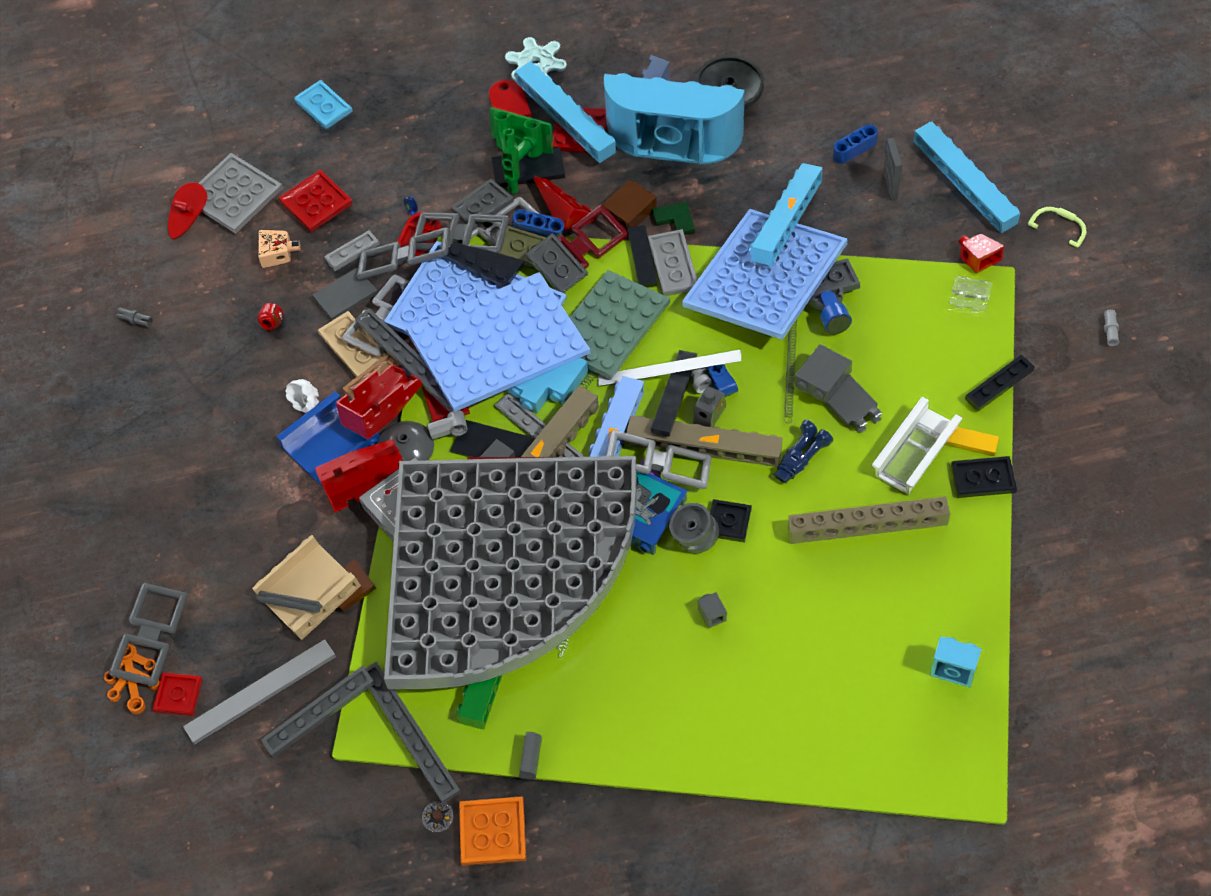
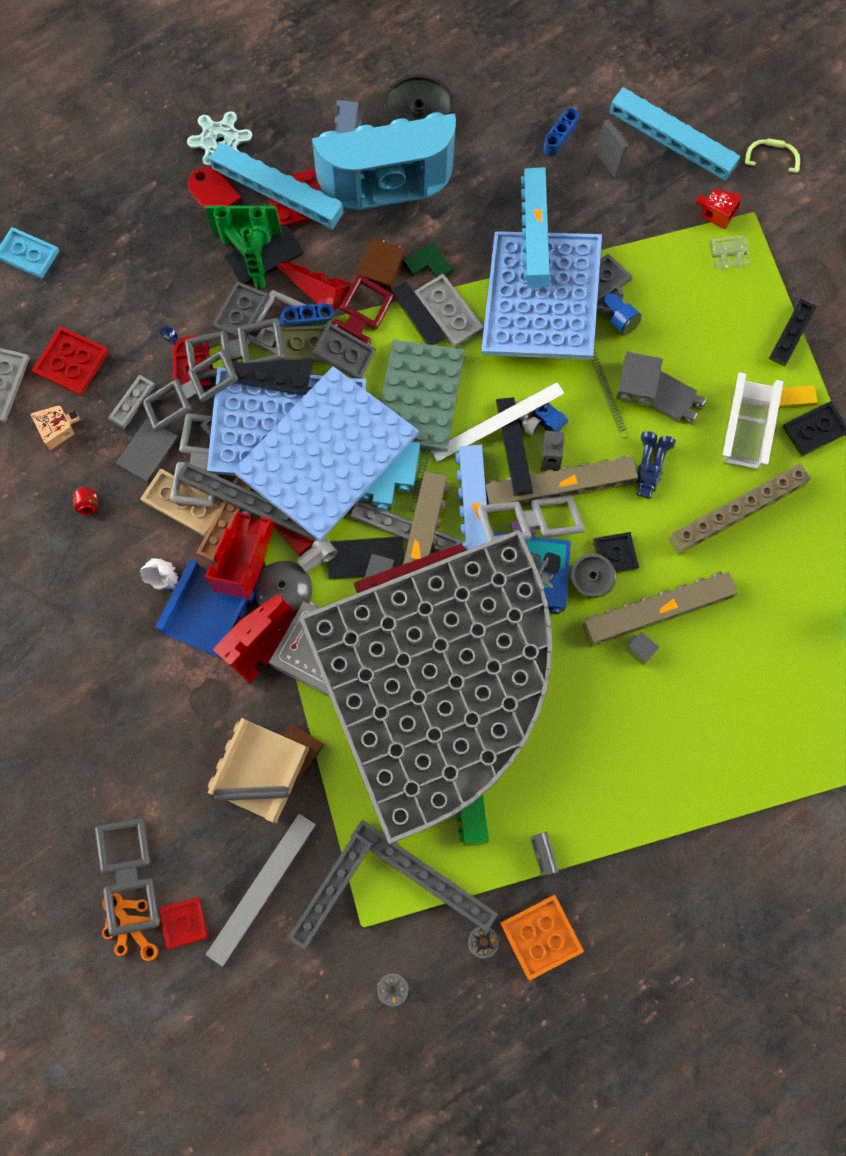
camera: 30 degrees left, 15 degrees up
none -> clear piece [377,974,408,1006]
none -> dark tan brick [583,571,738,647]

